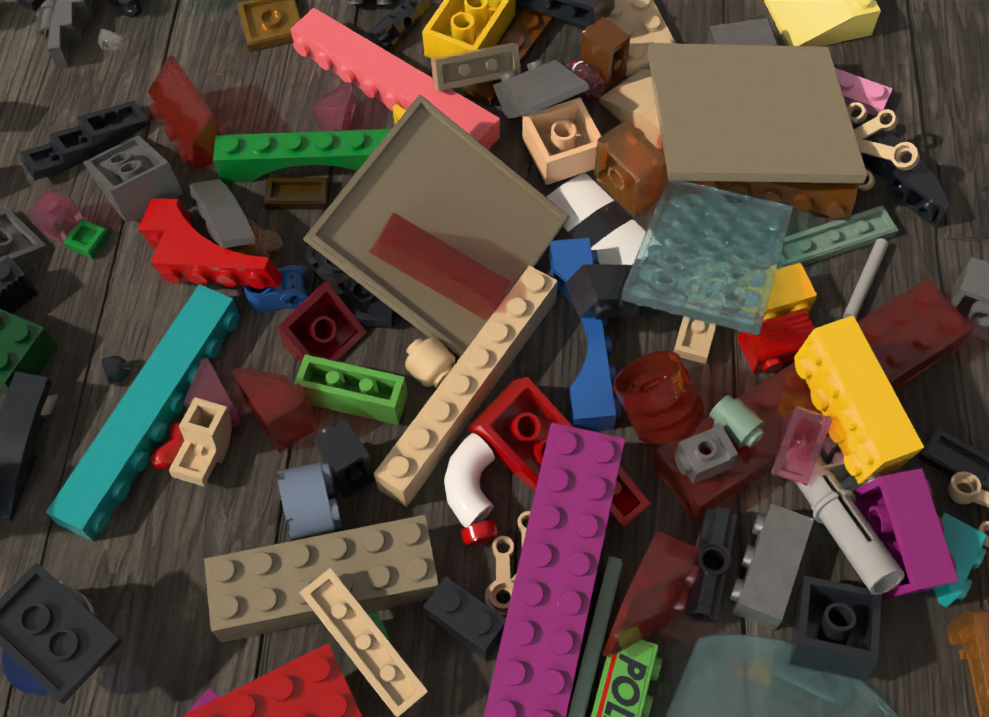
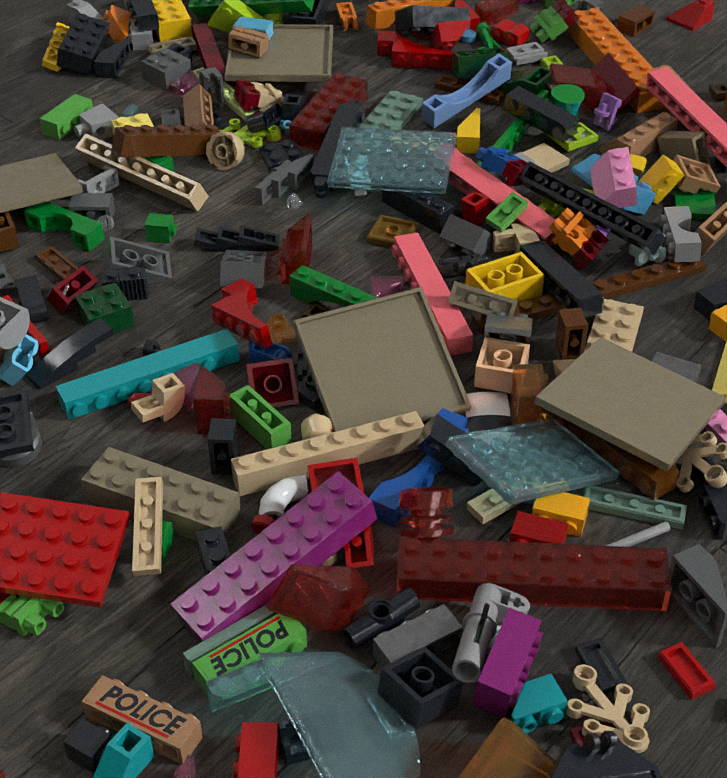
camera: 35 degrees right, 20 degrees down
clear pink brick [28,188,83,244] -> none
green tile [63,218,110,260] -> none
dark grey slope [189,179,256,248] -> none
sand blue brick [277,462,342,541] -> none
clear red brick [369,212,511,320] -> none
clear pink head [565,59,605,104] -> none
flat silver brick [675,423,738,484] -> none
sand green brick [709,395,765,449] -> none
clear pink slope [771,406,832,486] -> none
yellow brick [794,315,924,485] -> none

